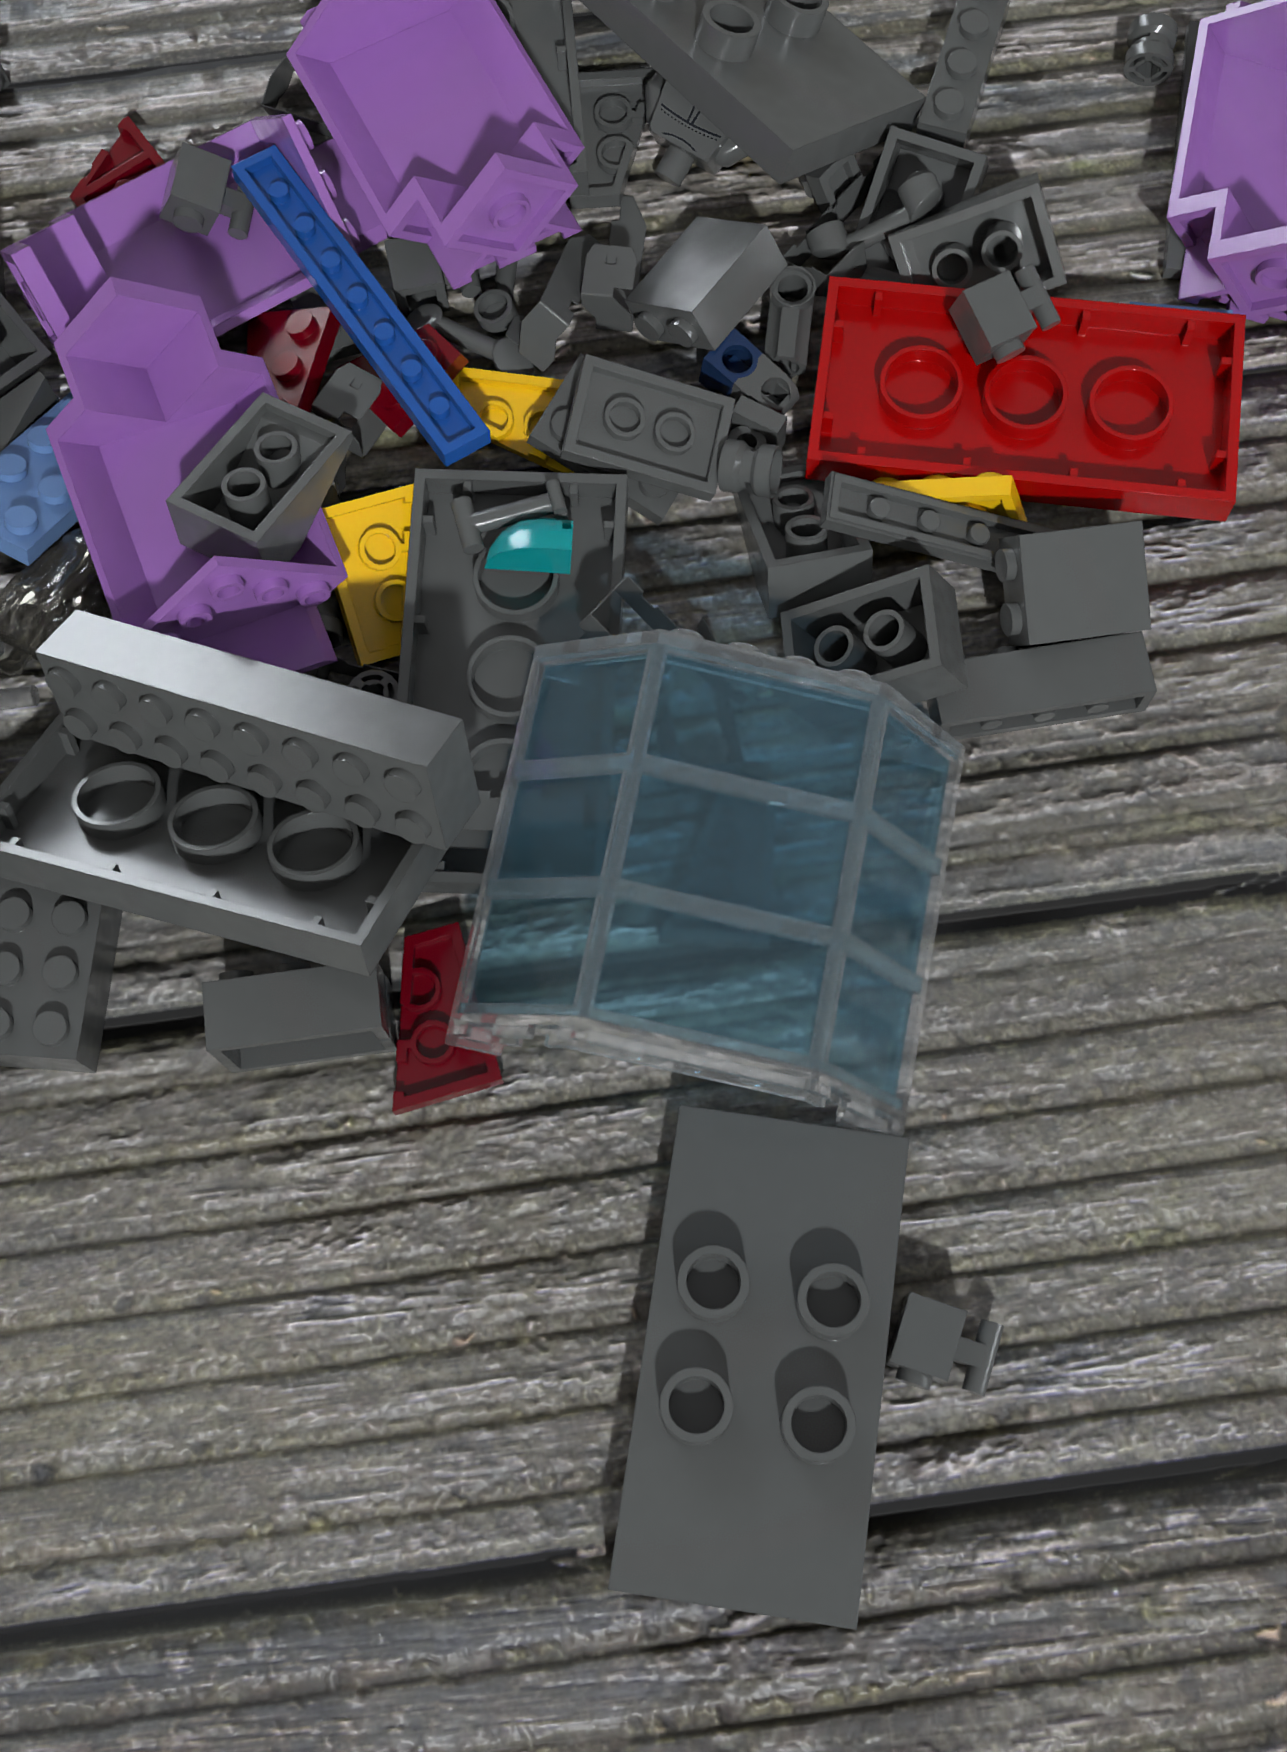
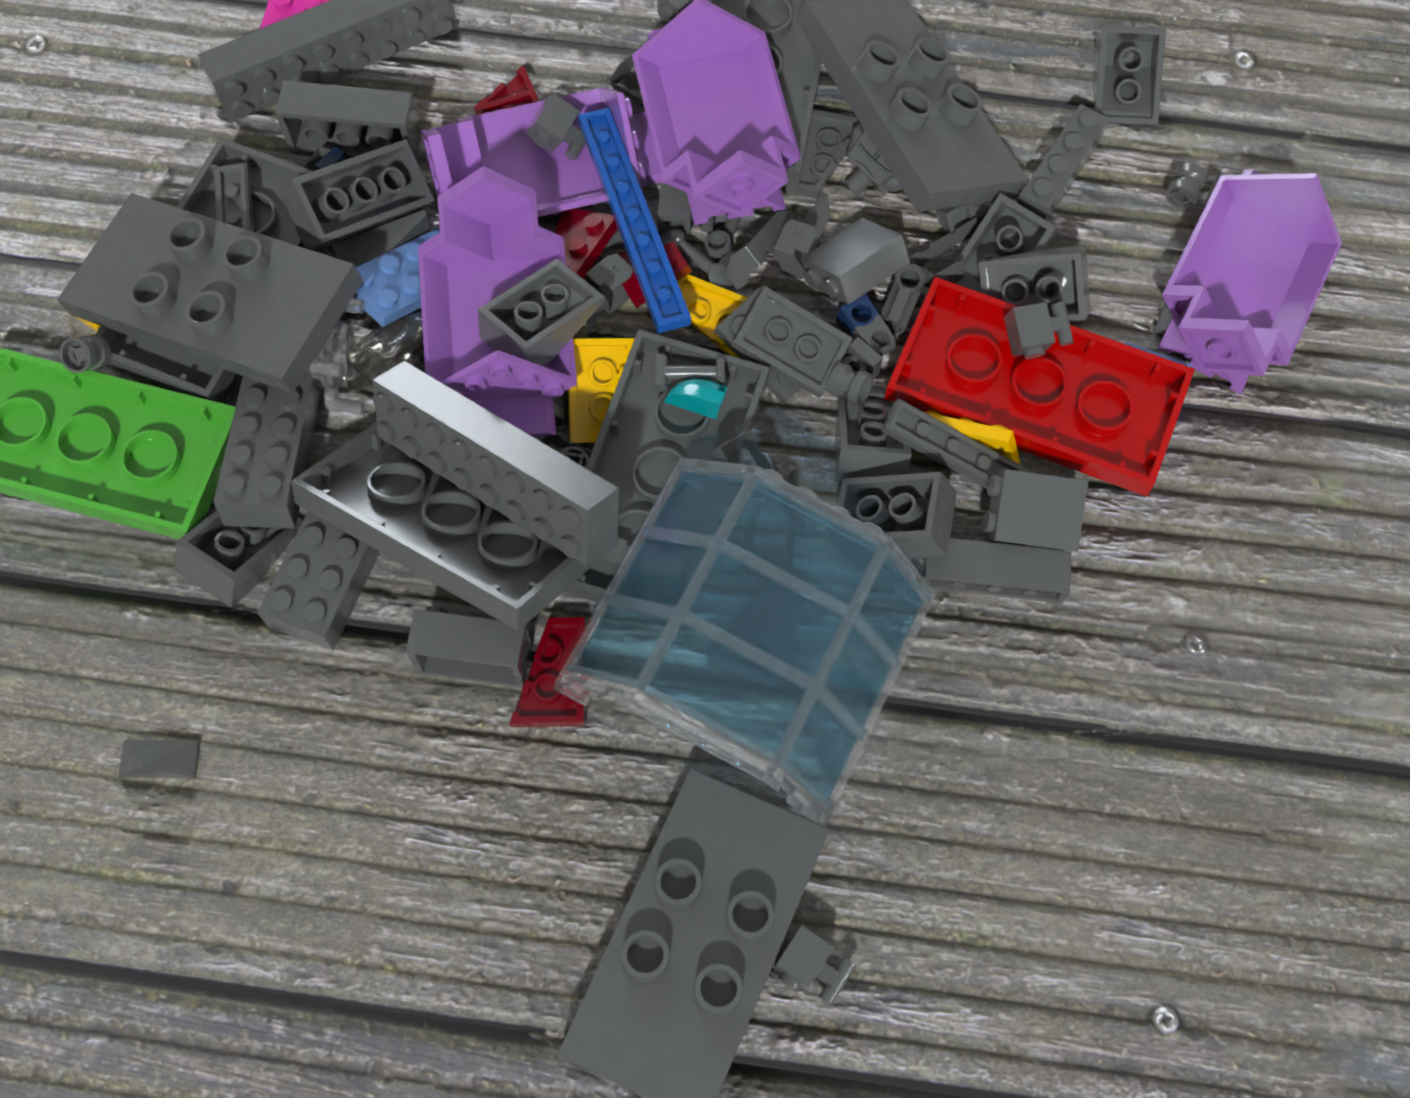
camera: 10 degrees right, 5 degrees down
dark grey bar [806,172,941,260] -> none

